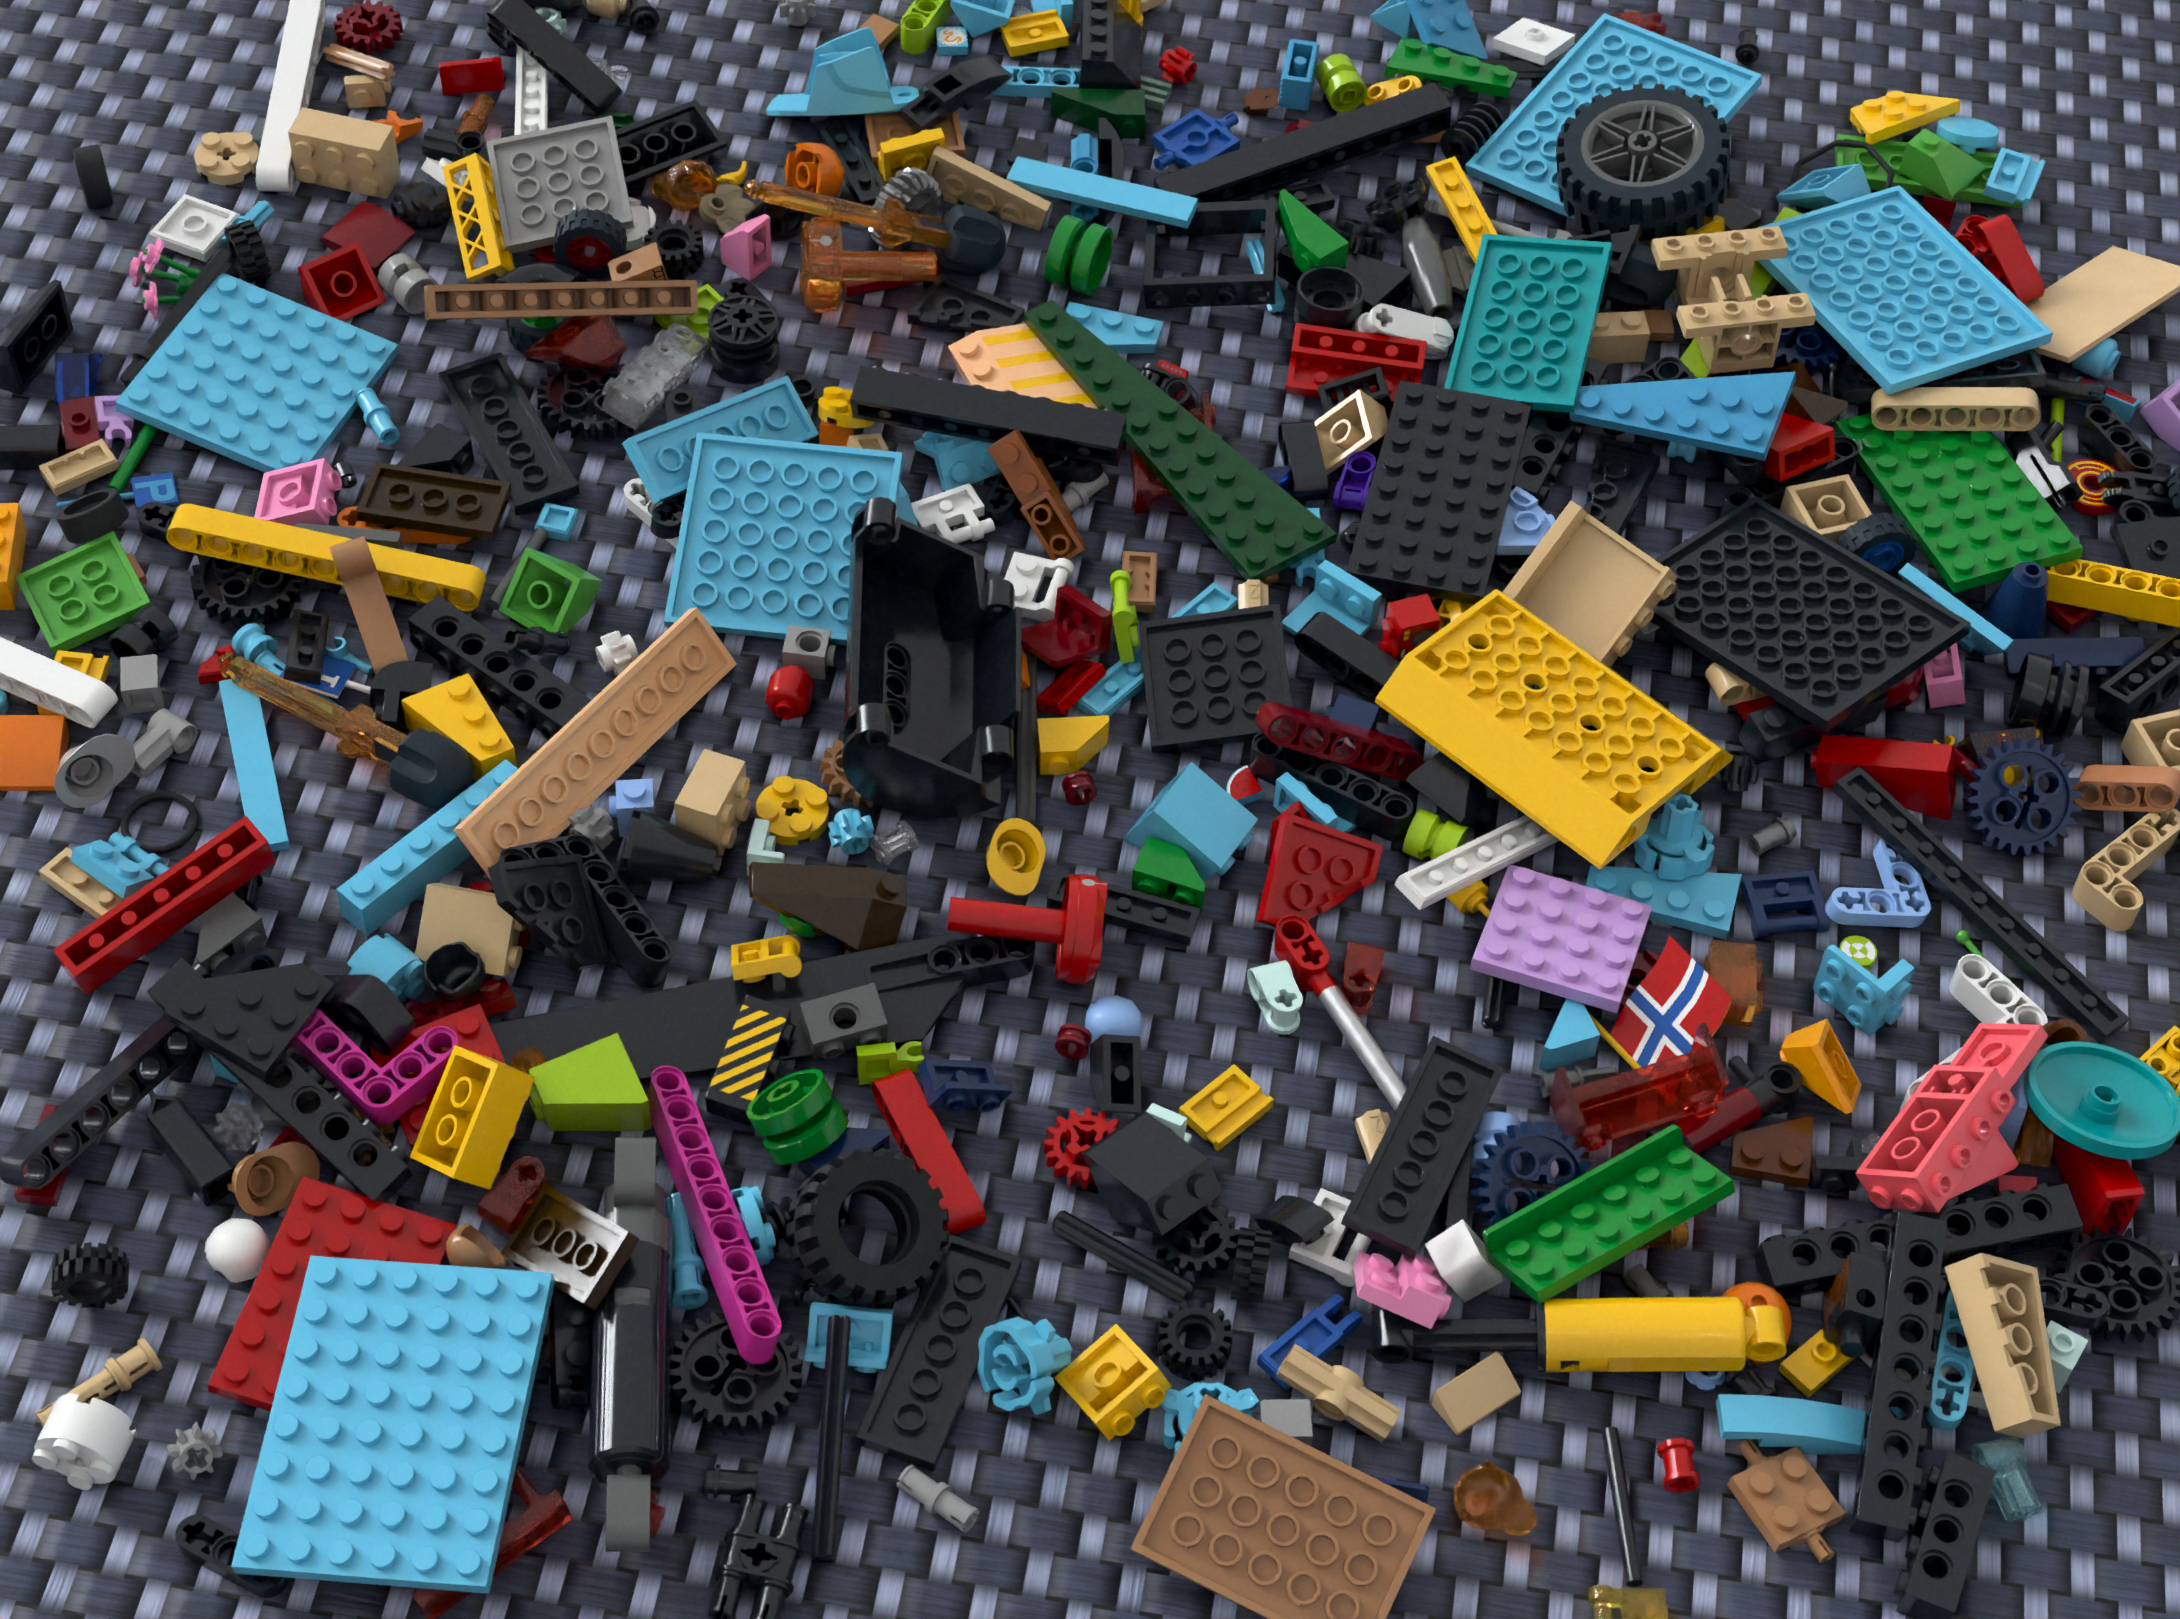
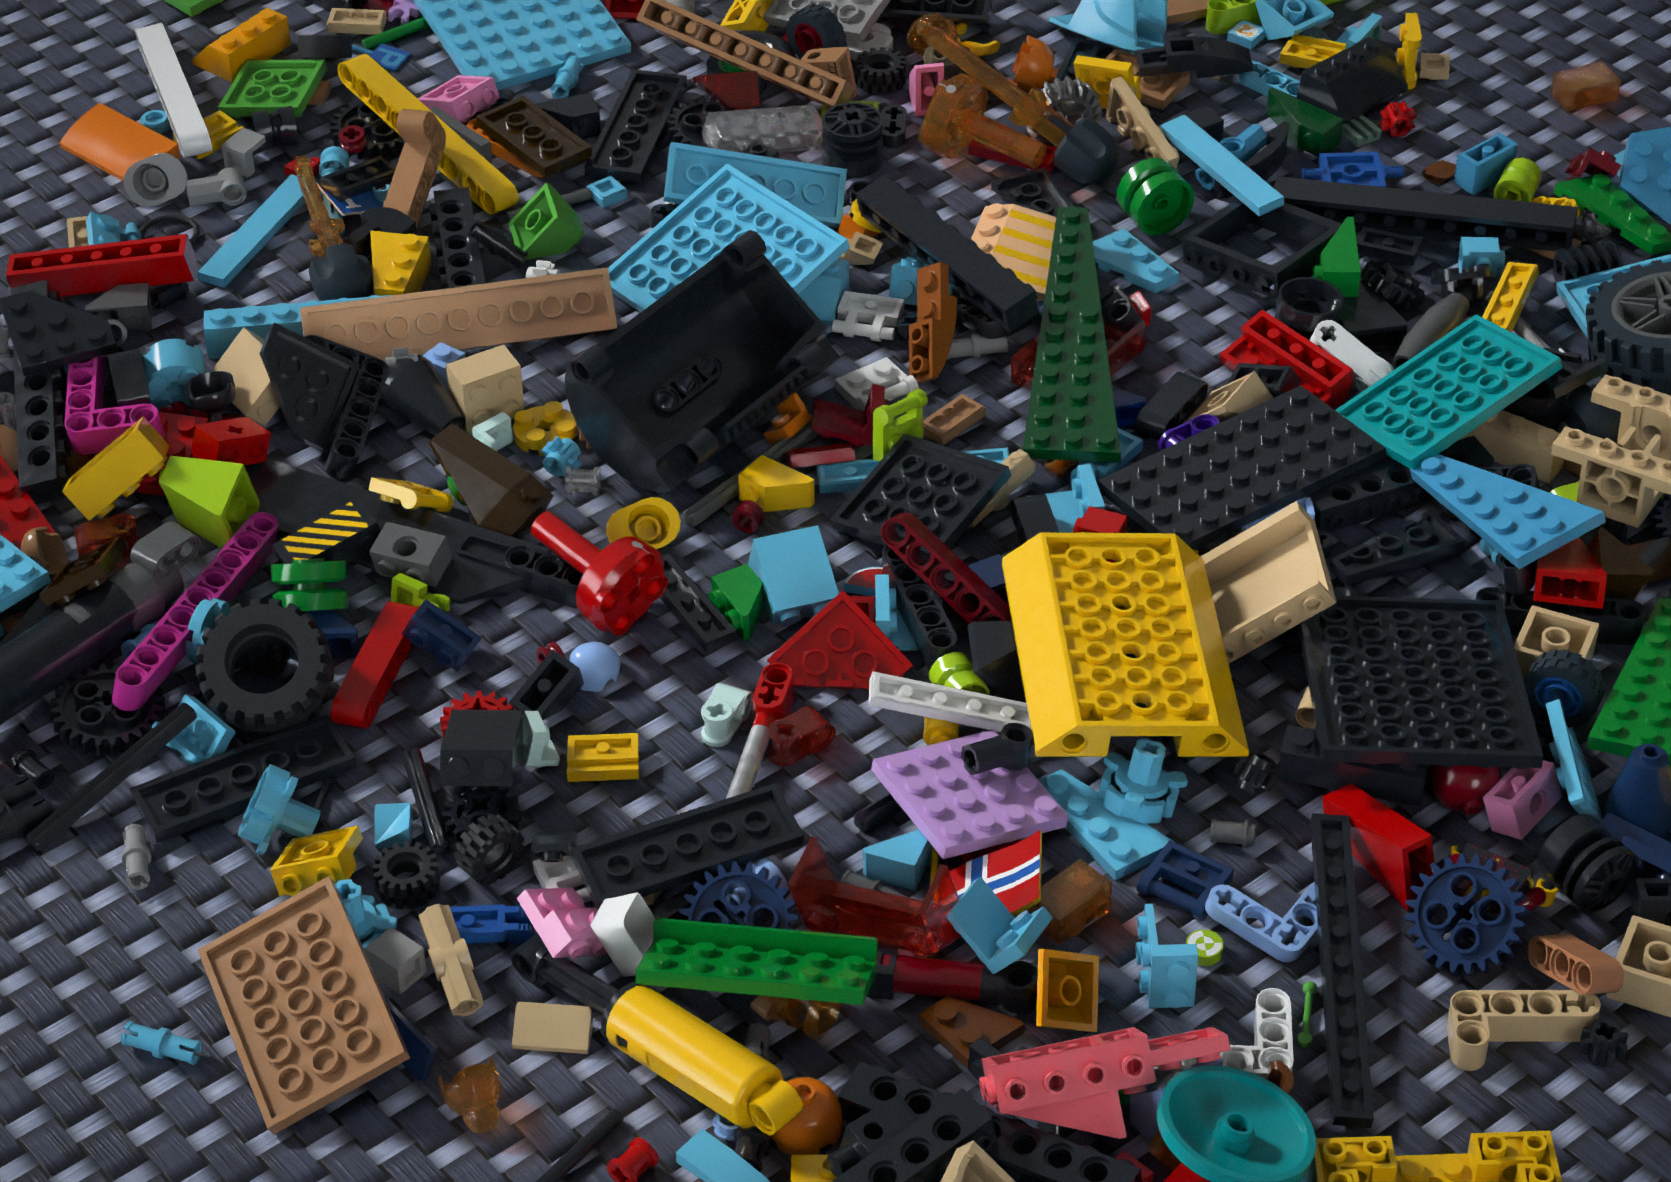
camera: 45 degrees right, 10 degrees down
none -> red brick [191,417,271,465]
none -> dark red bush [338,125,367,153]
none -> medium azure slope [374,803,413,849]
none -> medium azure bracket [947,877,1053,974]
none -> black piece [961,723,1033,775]
none -> medium azure brick [1458,237,1505,277]
none -> dark red bracket [1565,148,1621,181]

